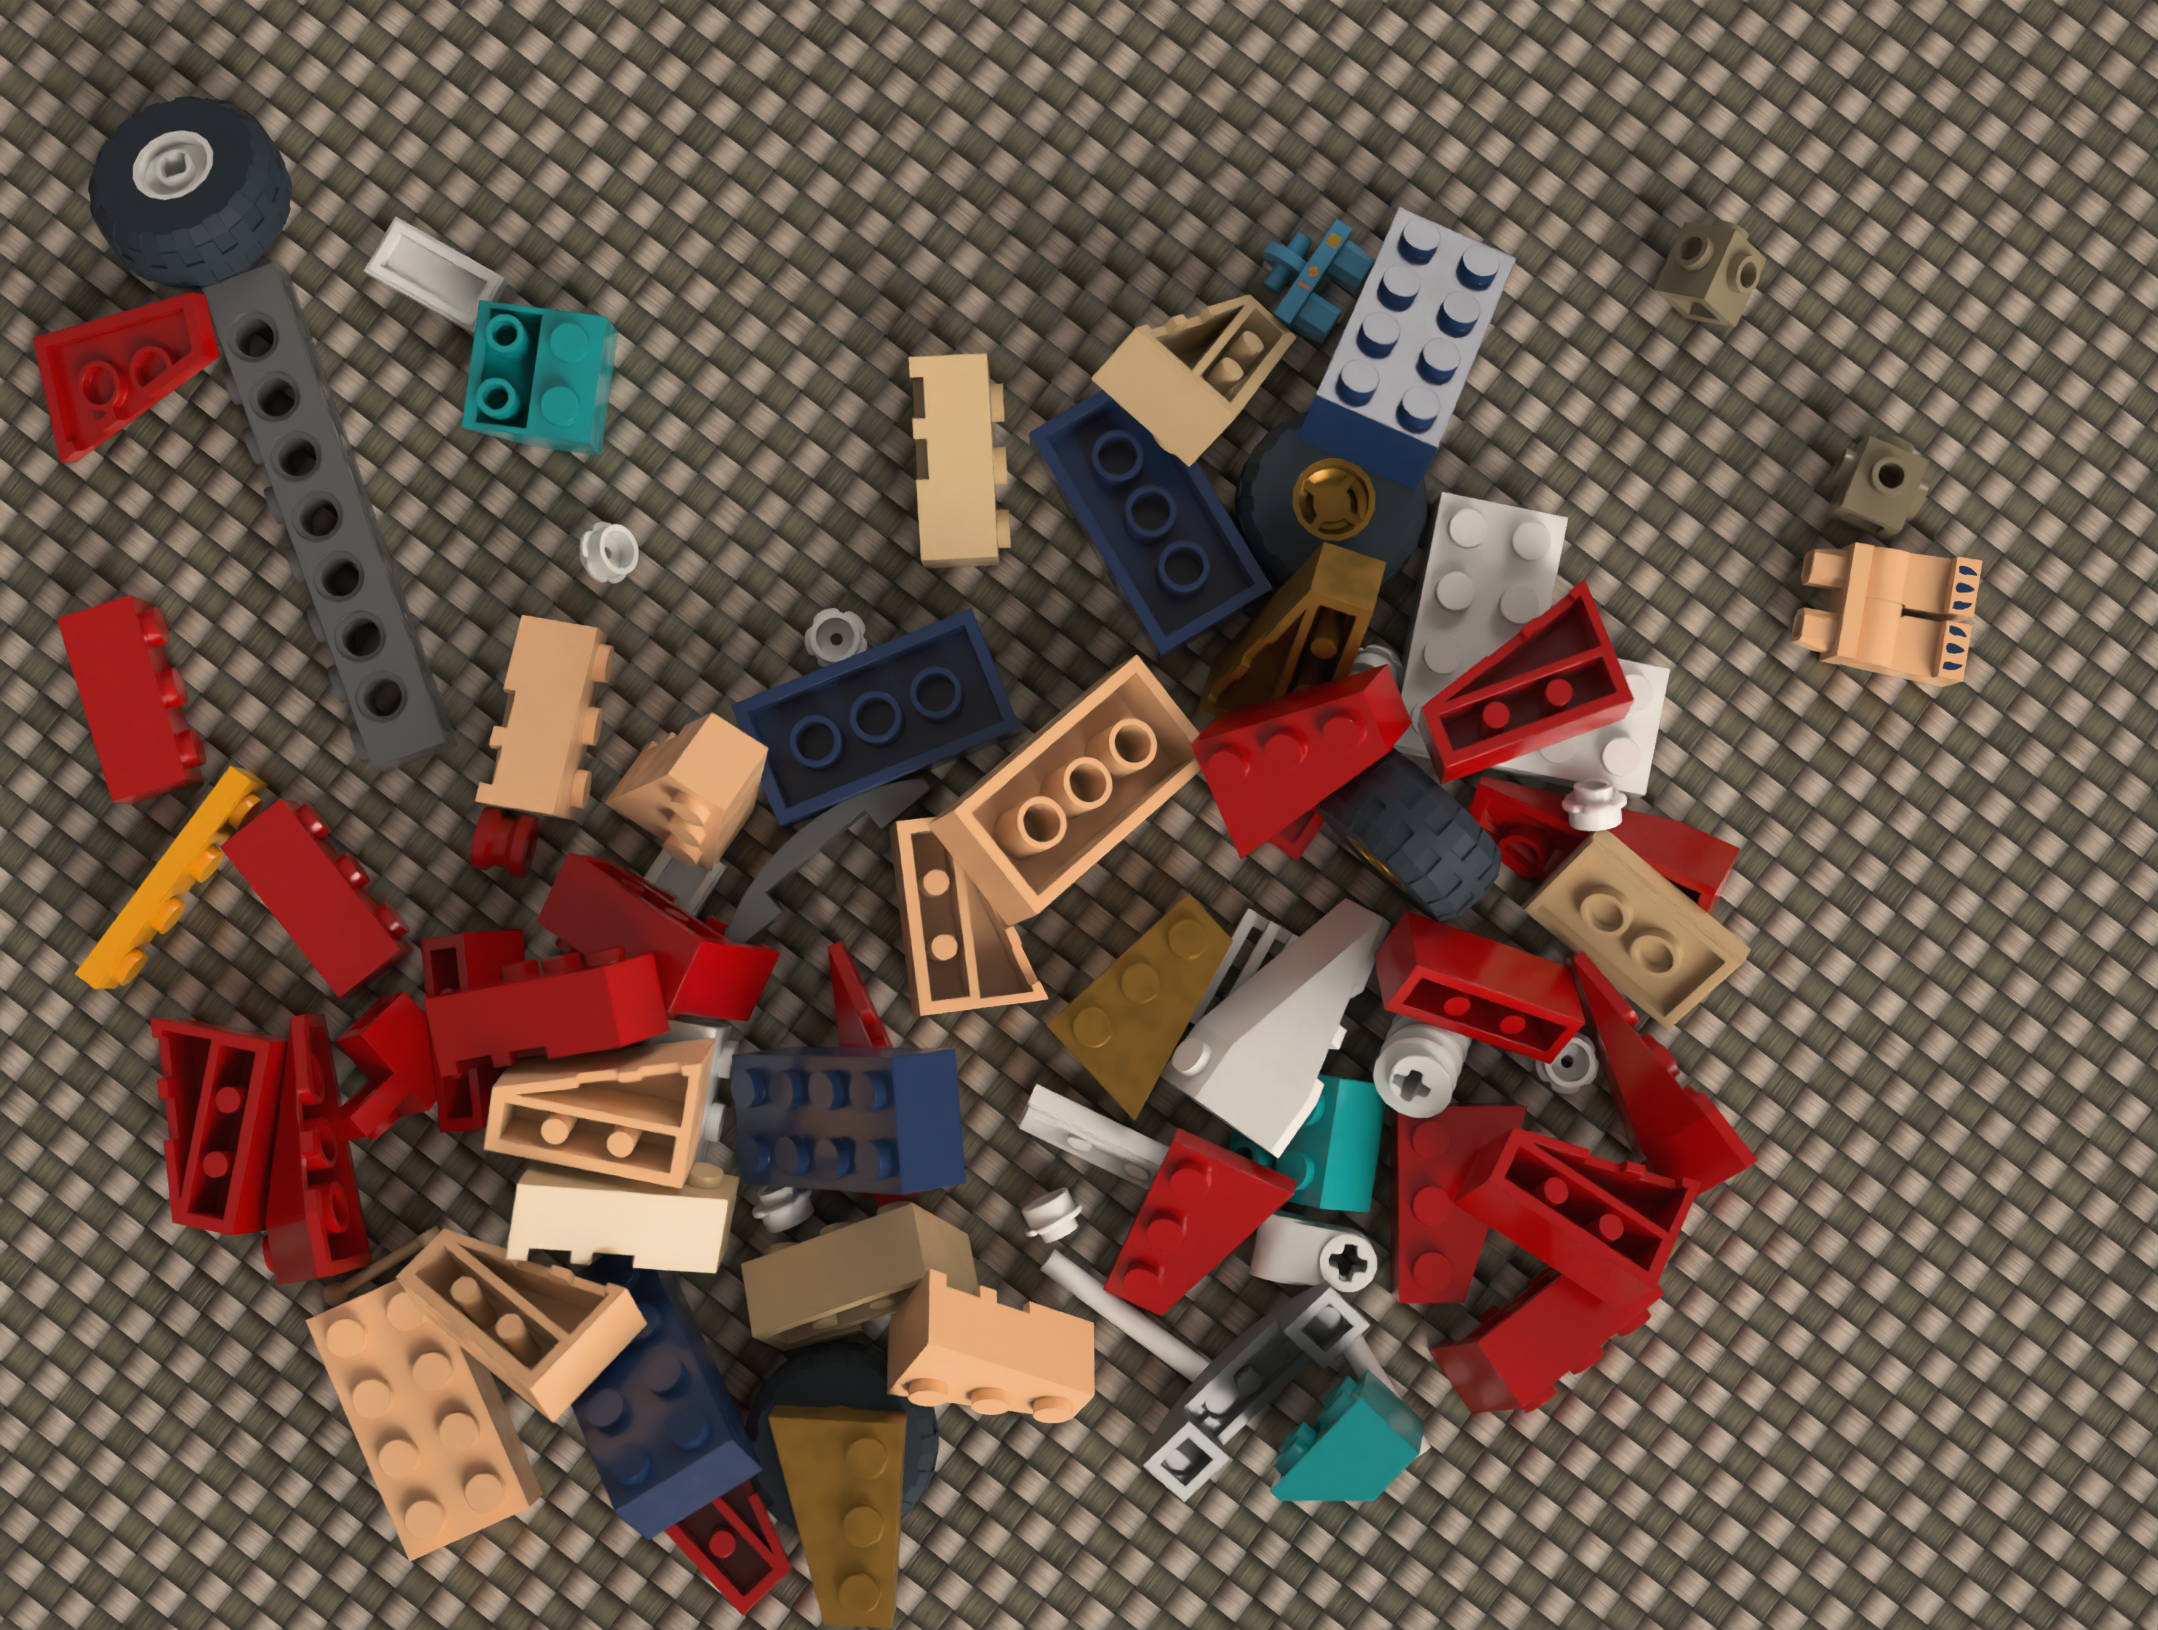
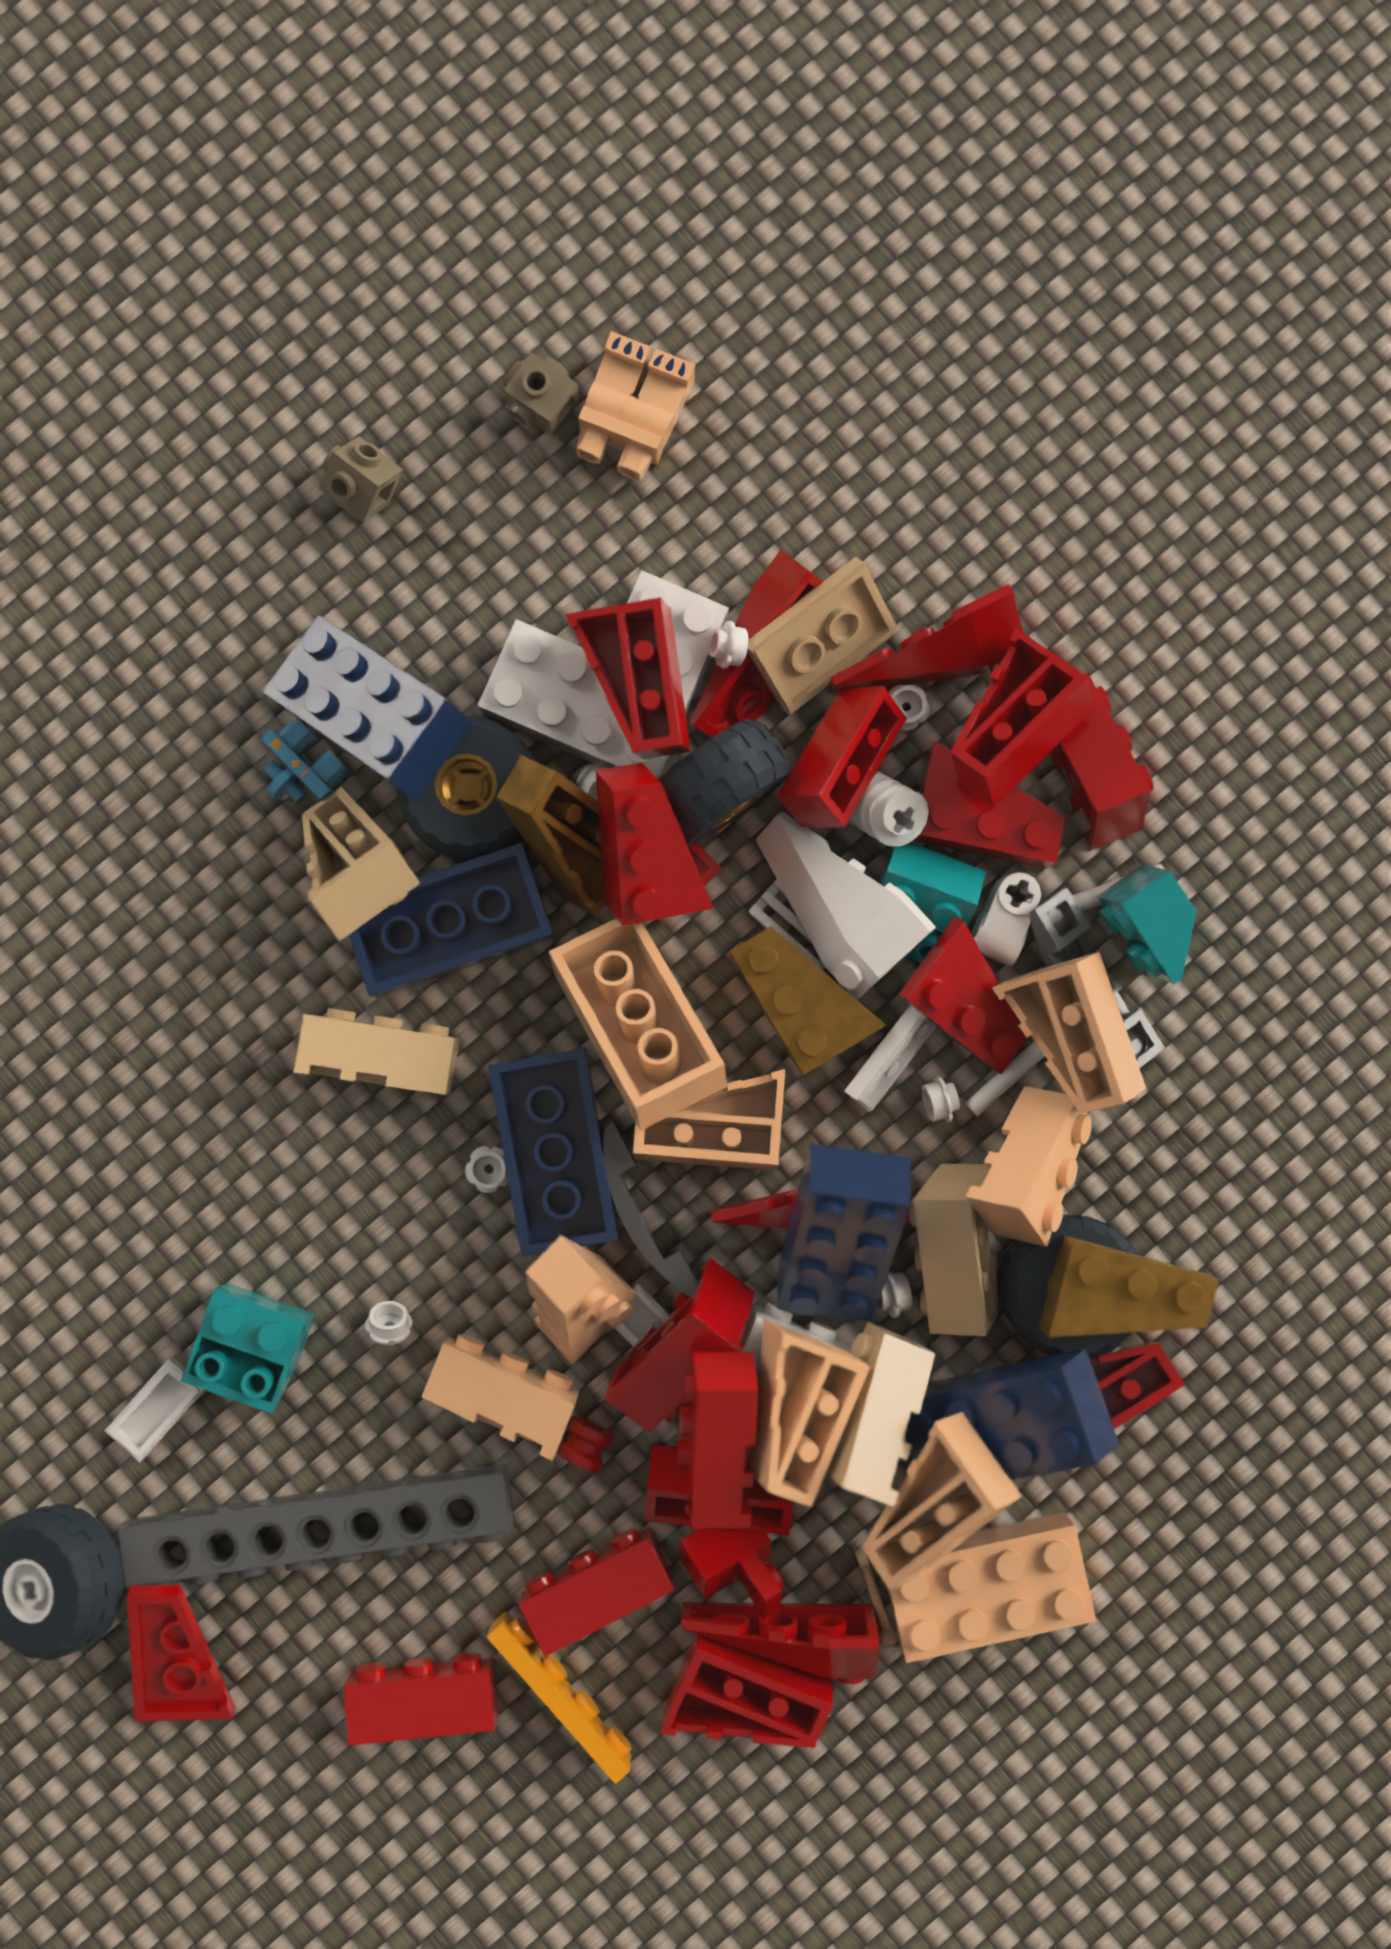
camera: 80 degrees left, 0 degrees up
none -> light nougat wedge [992,951,1146,1114]

